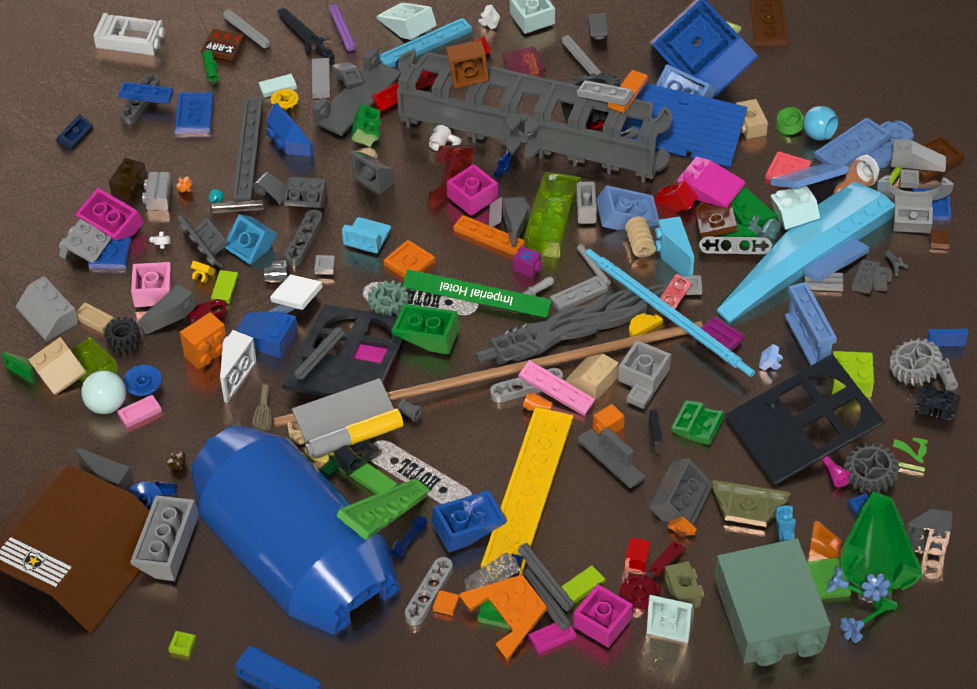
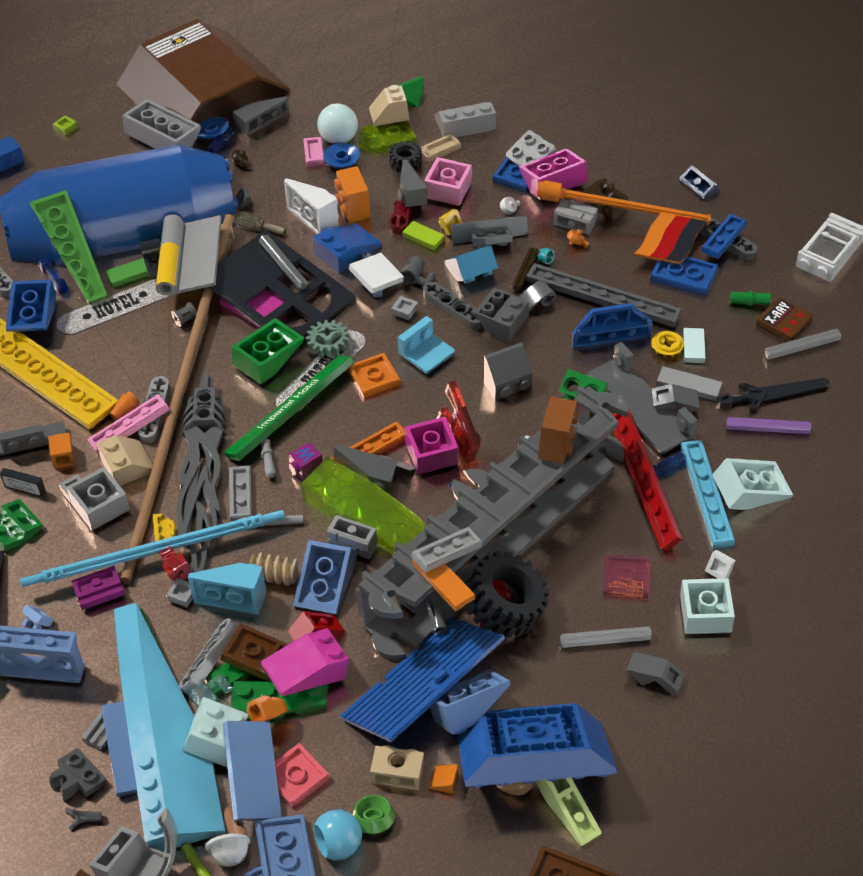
camera: 115 degrees right, 0 degrees up
none -> orange rock [247,695,288,722]
none -> orange slope [429,764,459,794]
none -> flag [537,180,712,264]

